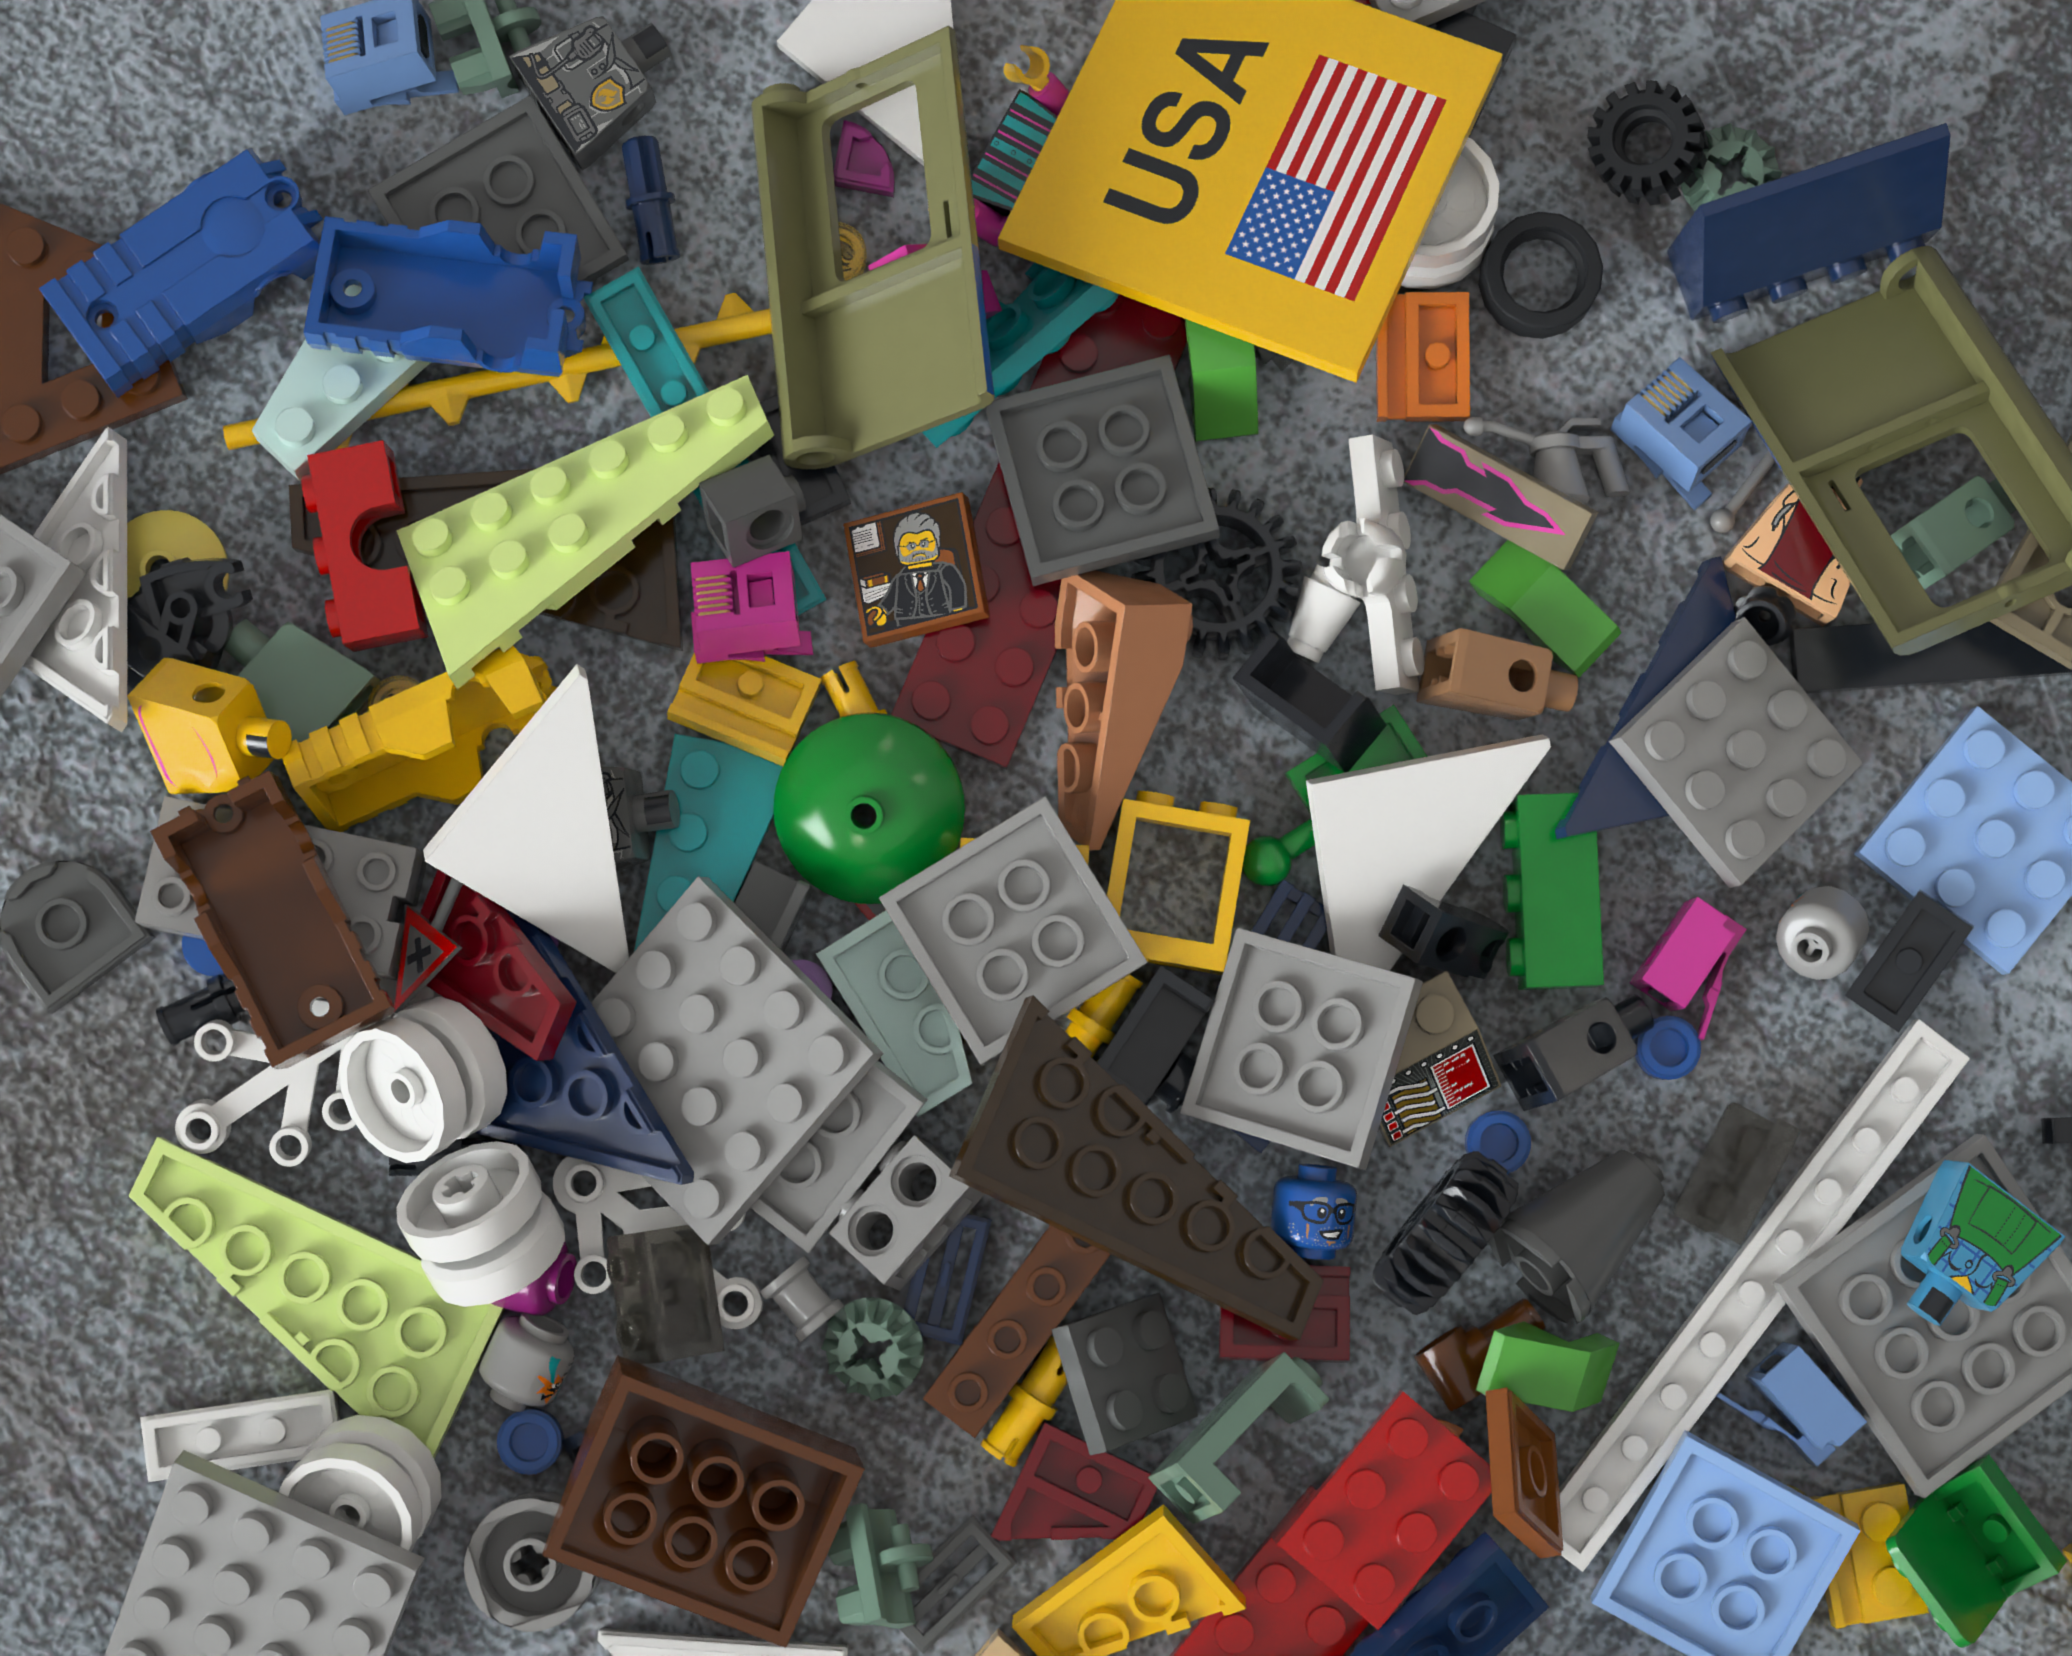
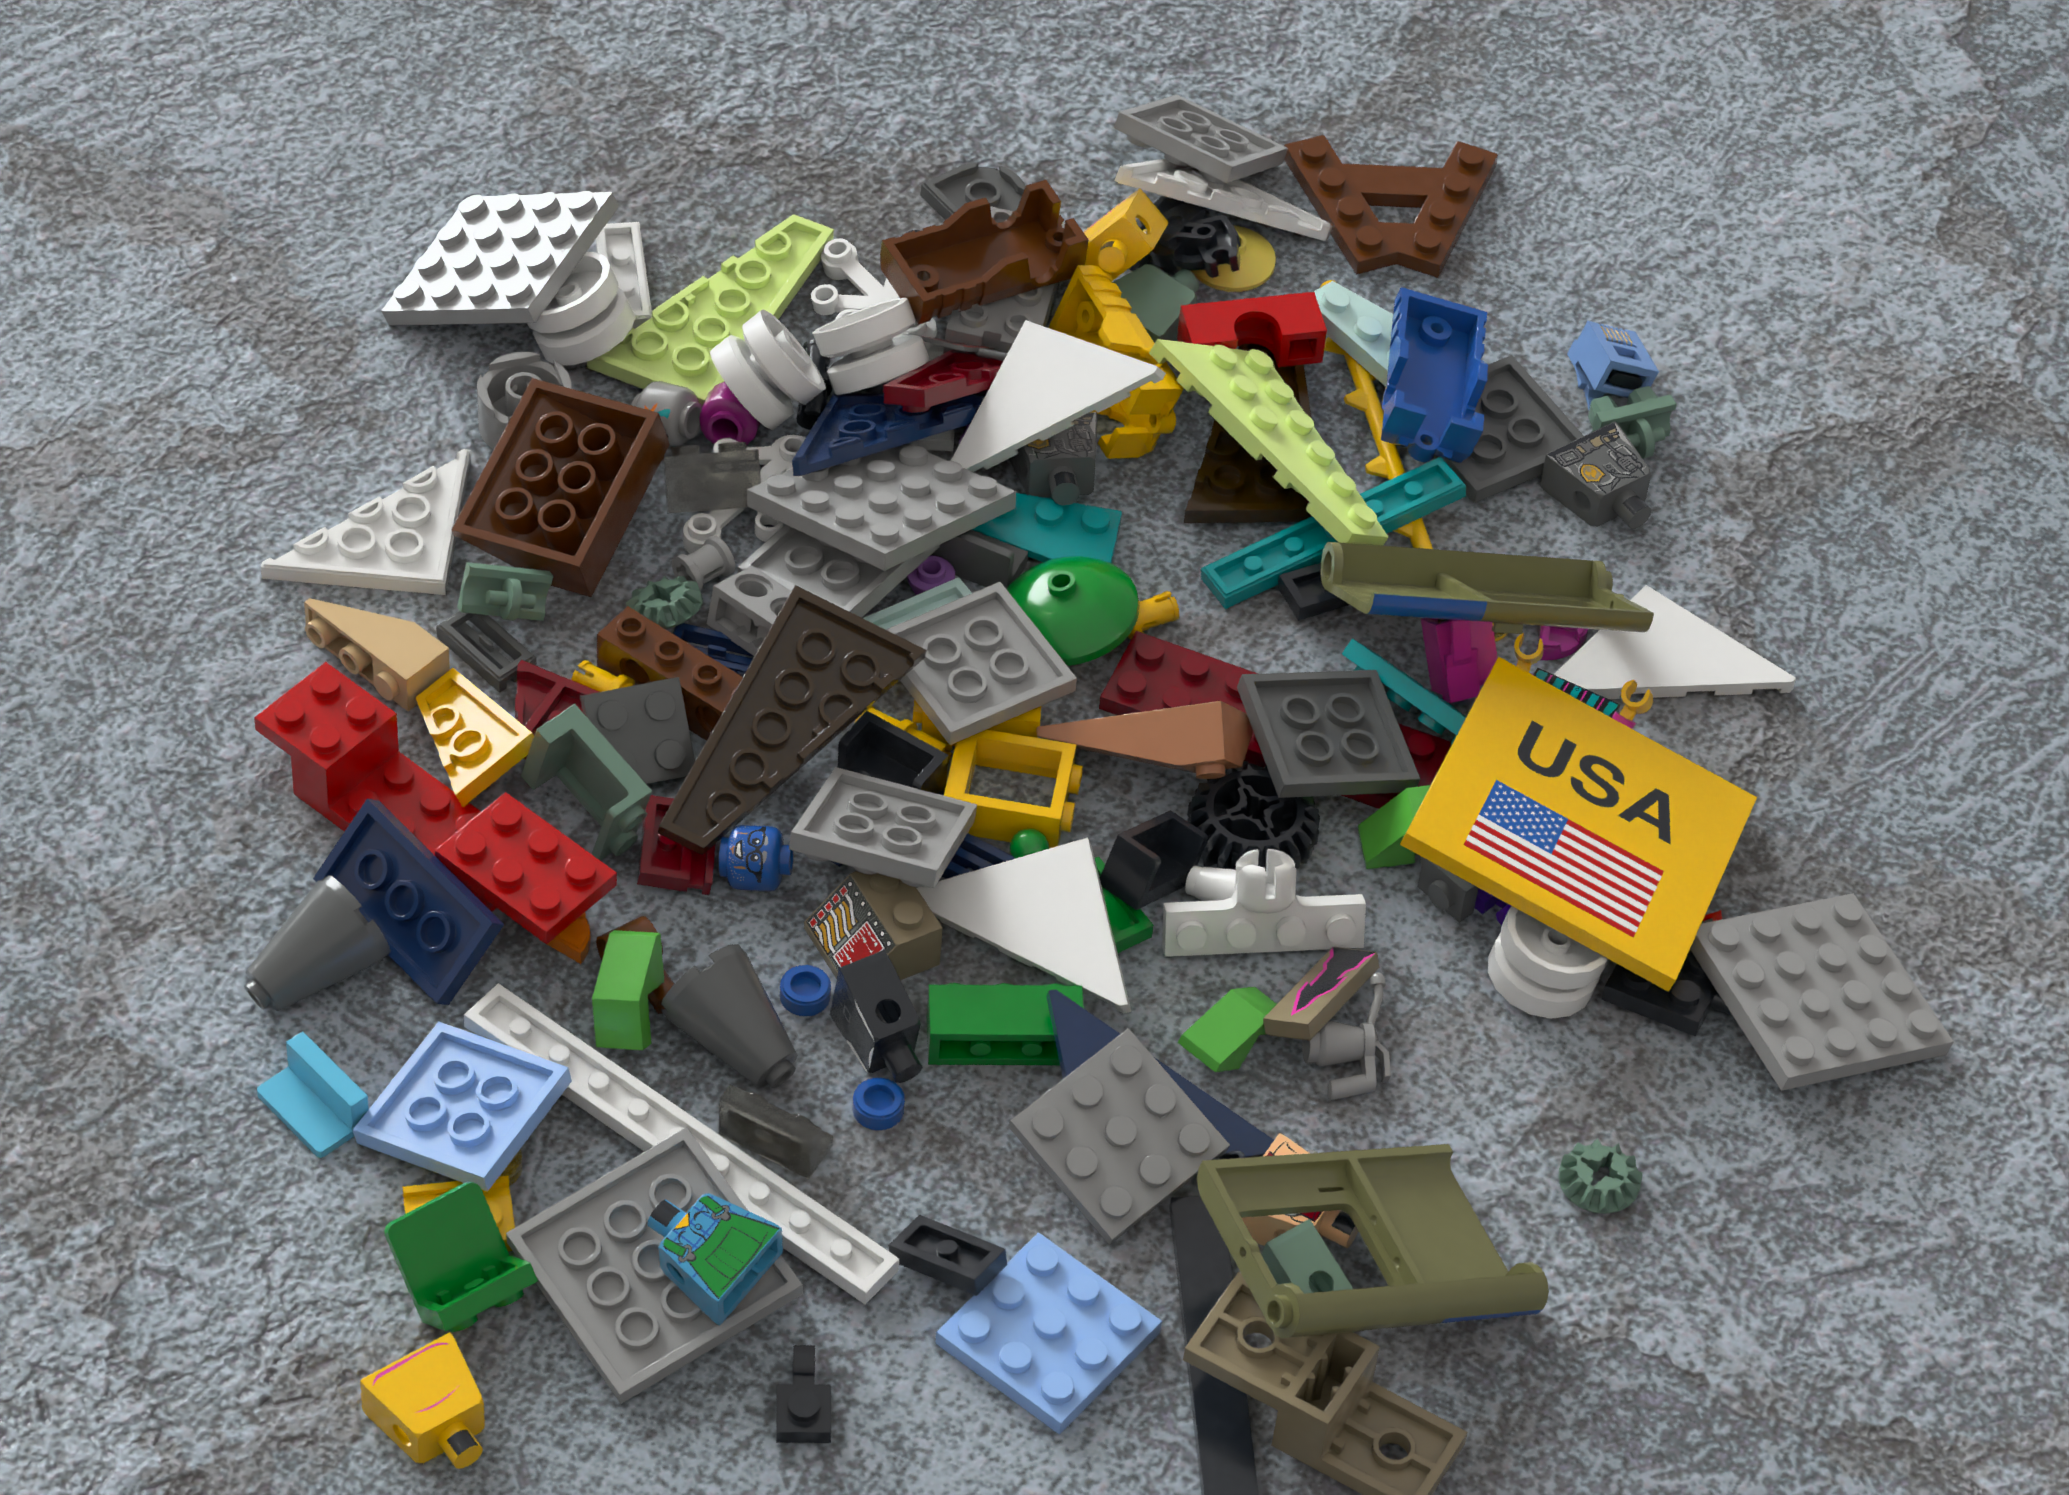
camera: 90 degrees right, 35 degrees down
blue piece [39,148,324,398] -> none
dark blue axle [622,135,680,265] -> none
yellow plate [667,653,822,767] -> none
dark pink piece [690,551,813,664] -> none
dark grey brick [699,455,806,568] -> none
tile [843,492,990,648] -> none
black gear [1372,1151,1519,1315] -> none
orange plate [1376,292,1470,422] -> none
black leg [1378,884,1509,979] -> none
medium nougat torso [1416,628,1578,720] -> none
black tyre [1478,211,1603,339] -> none
dark orange tile [1485,1387,1563,1559] -> none
black tyre [1587,80,1709,206] -> none
medium blue piece [1610,357,1752,511] -> none
dark pink piece [1629,897,1747,1041] -> none
dark blue slope [1667,123,1951,323] -> none
medium blue piece [1715,1342,1867,1467] -> none
light grey head [1776,886,1869,980] -> none

